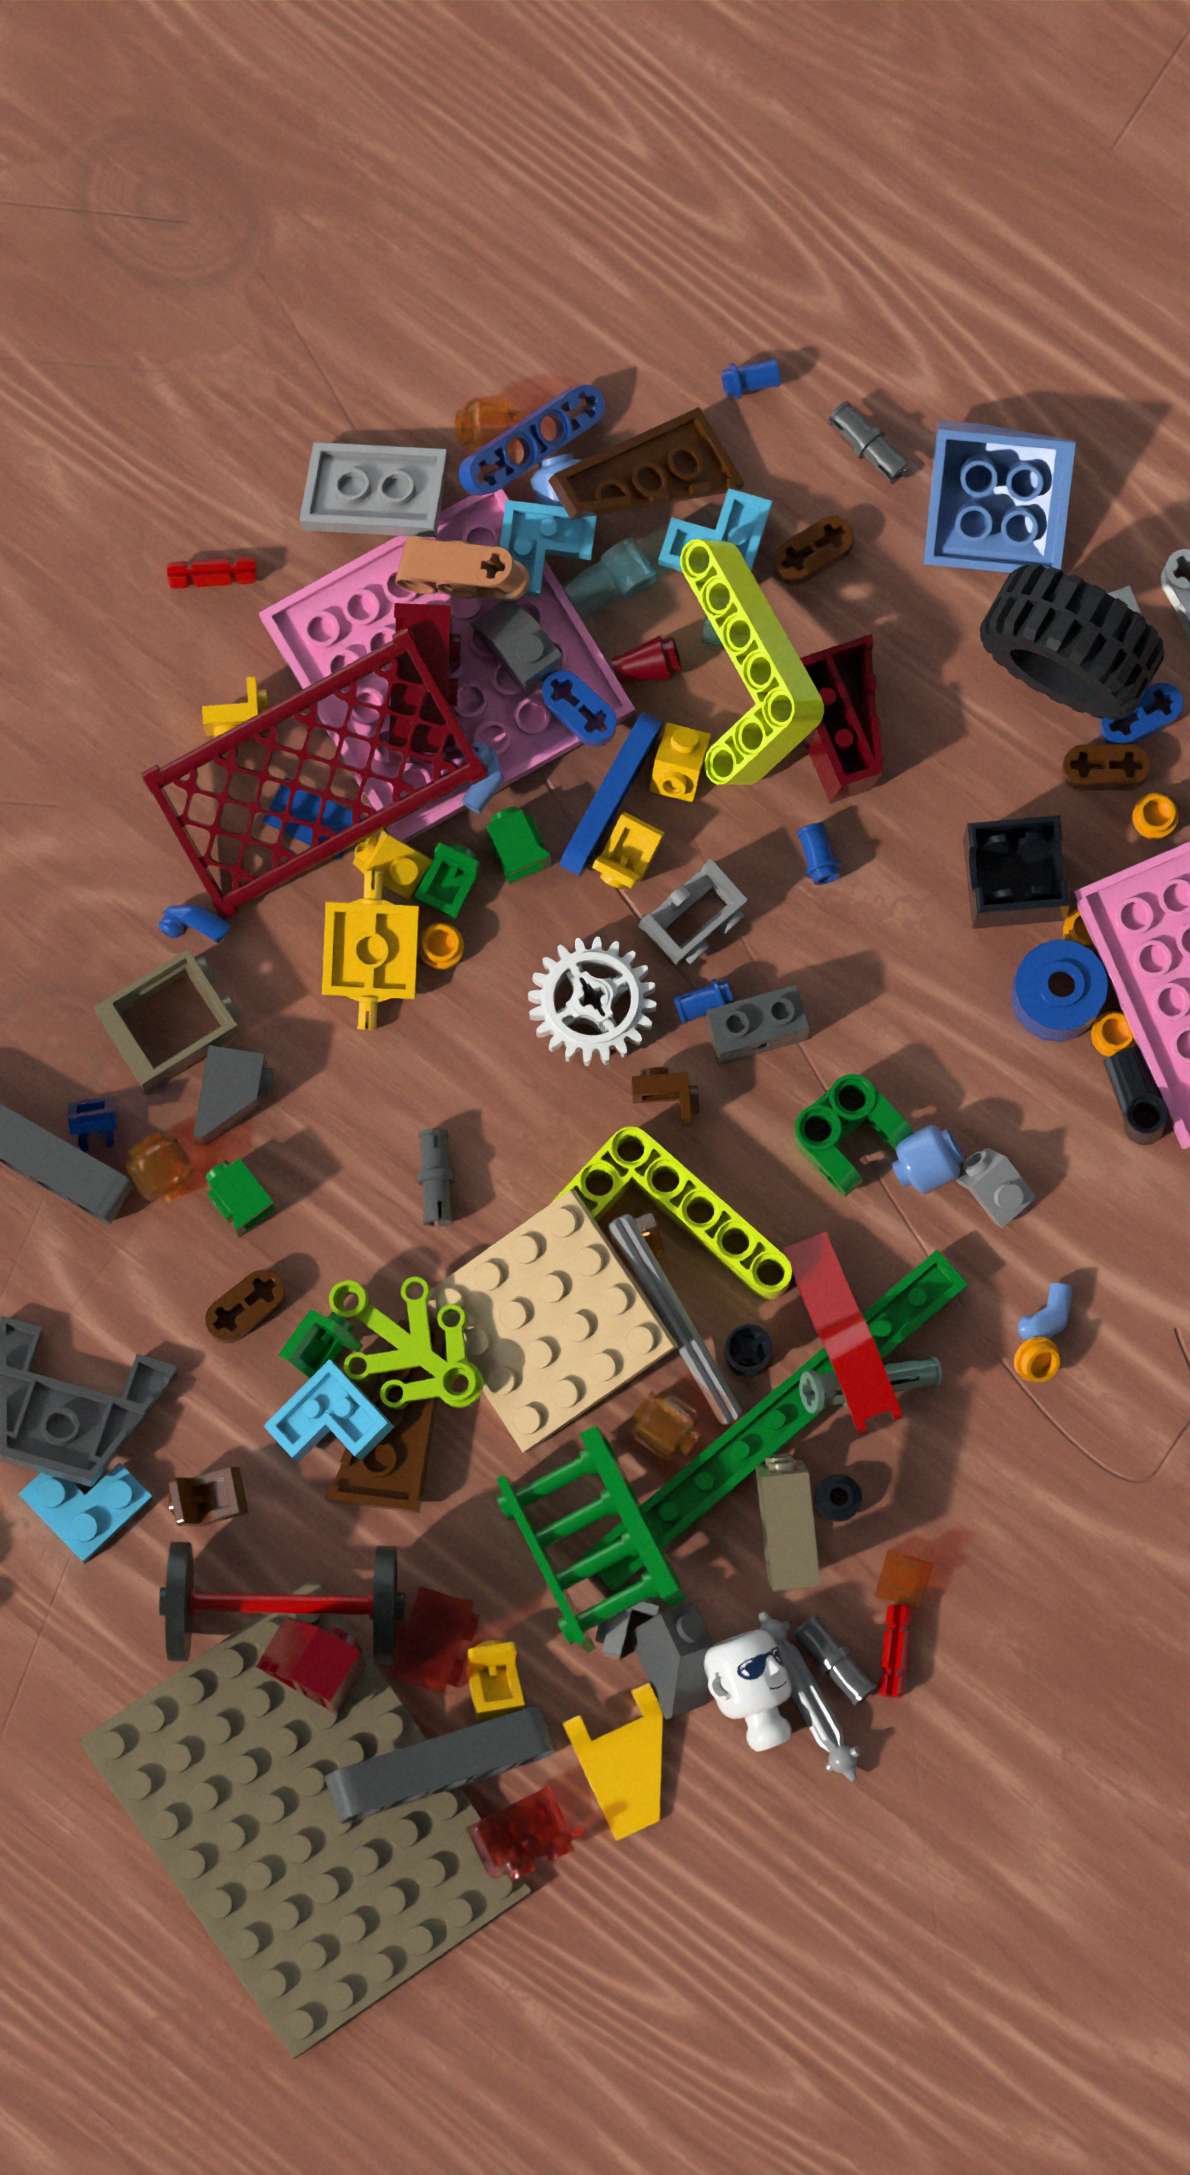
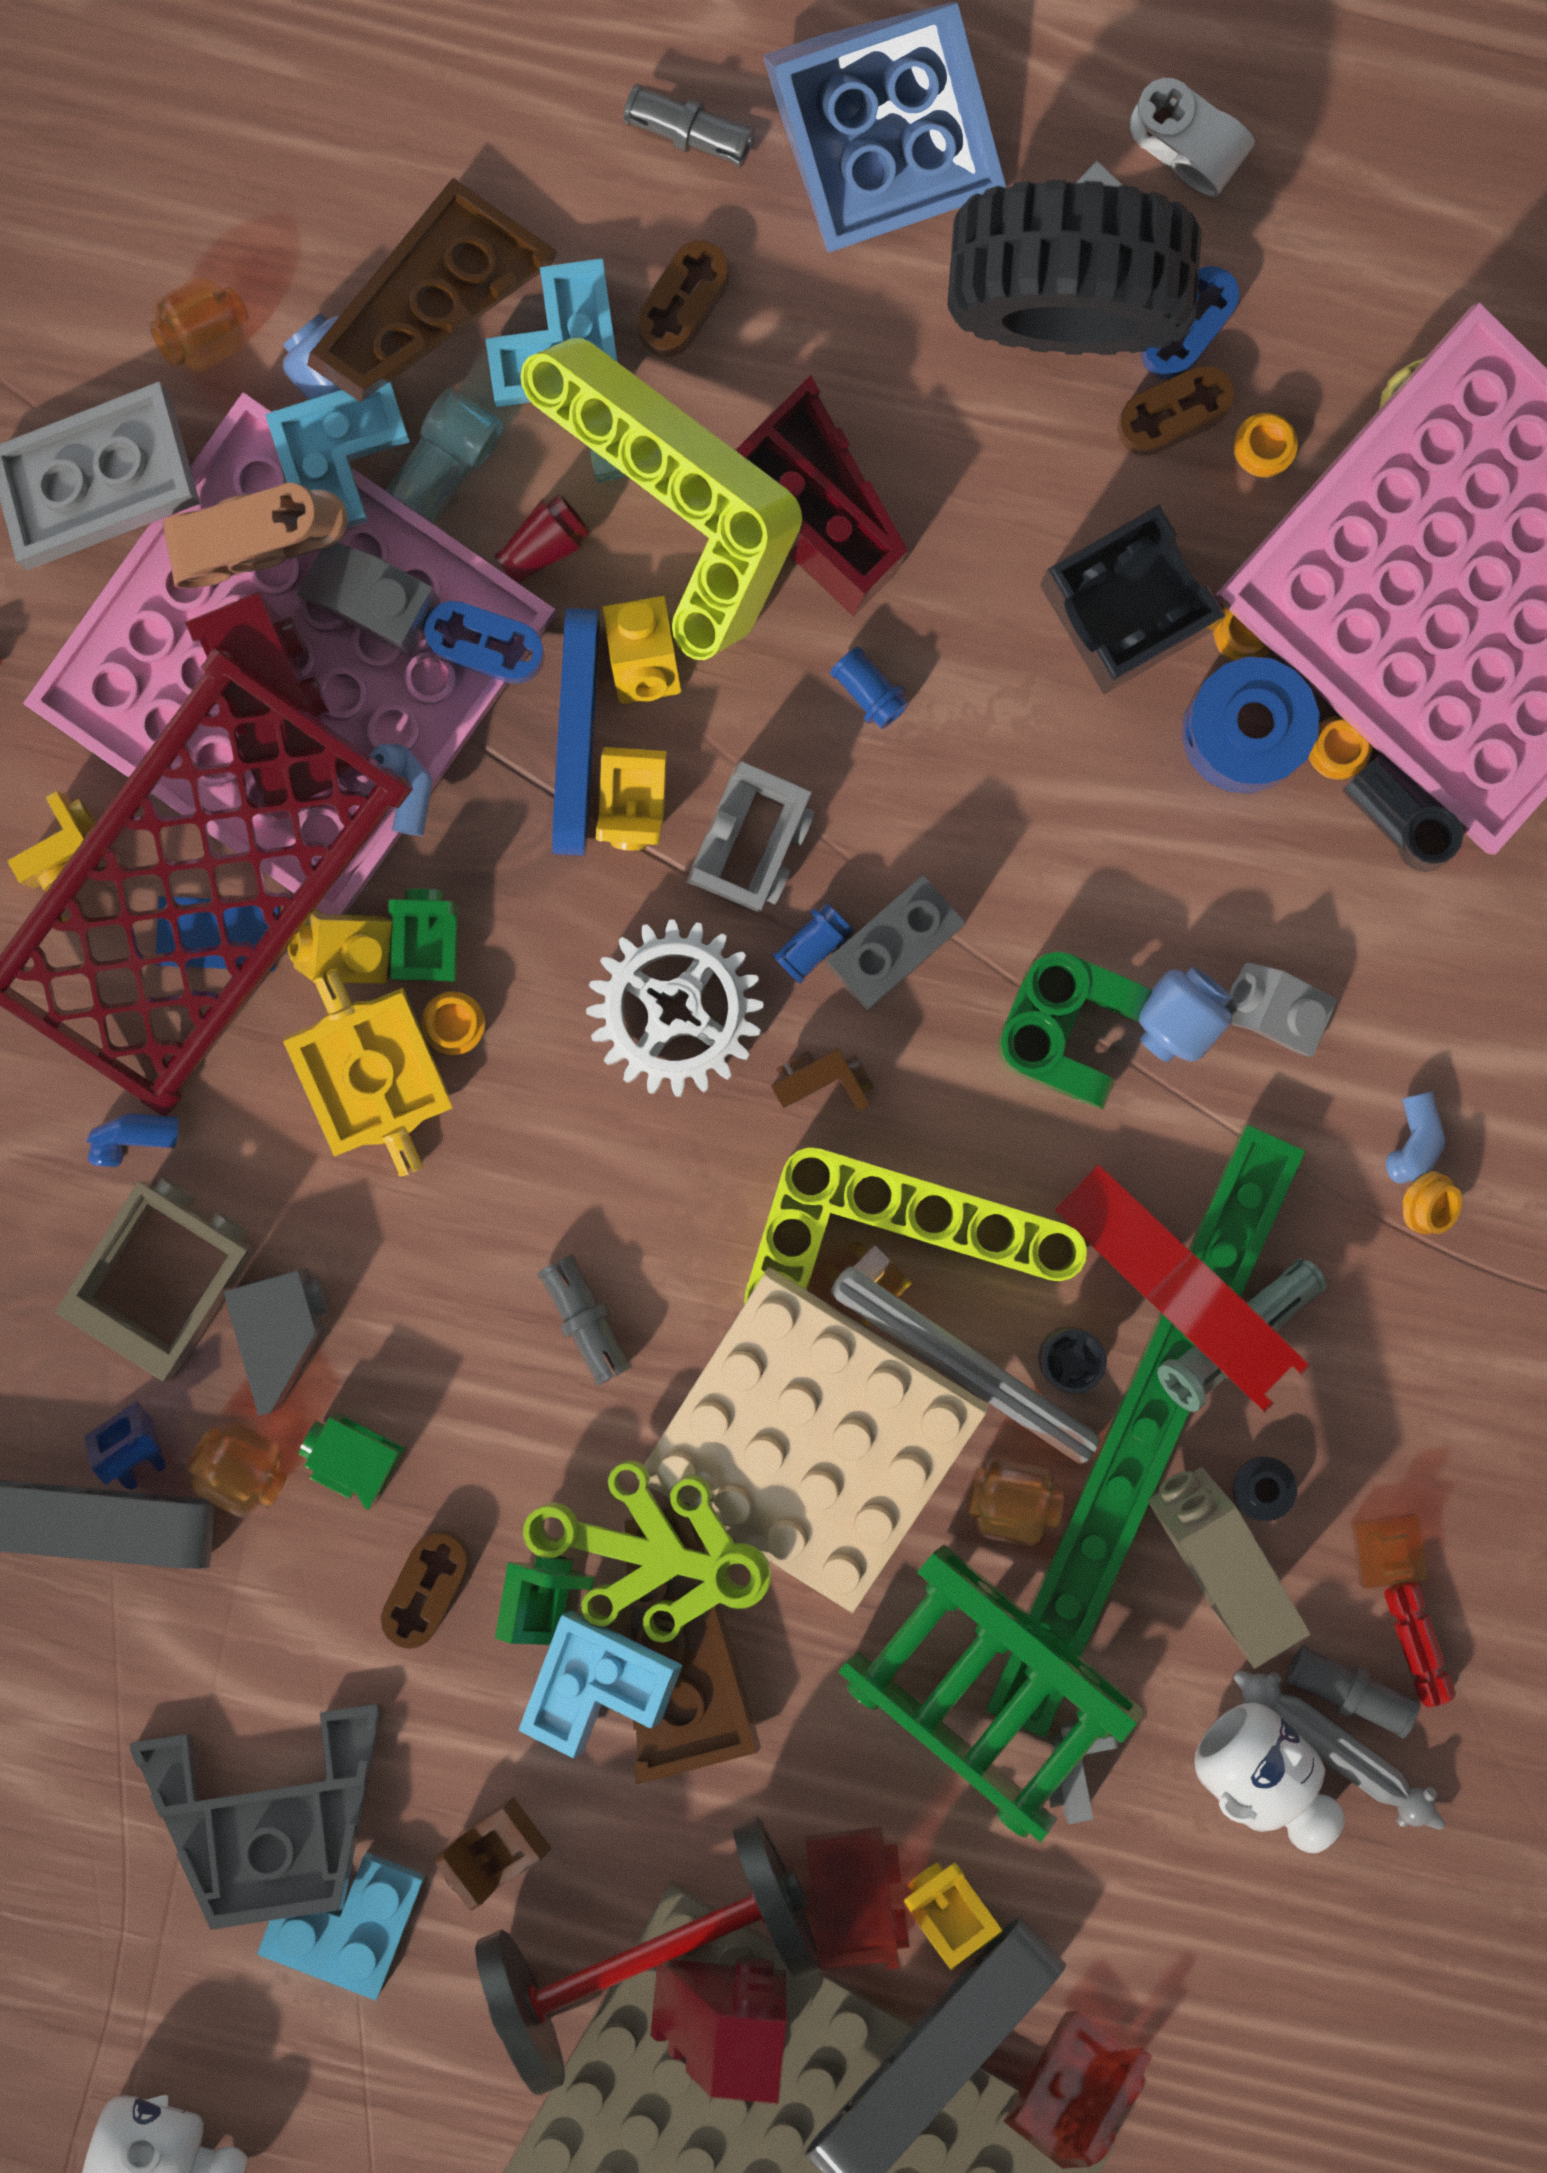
camera: 20 degrees left, 10 degrees up
blue beam [459,385,605,496] -> none
green window [486,806,551,885] -> none
yellow flag [562,1683,663,1841] -> none
dark grey slope [628,1602,714,1720] -> none
blue pin [721,358,781,400] -> none

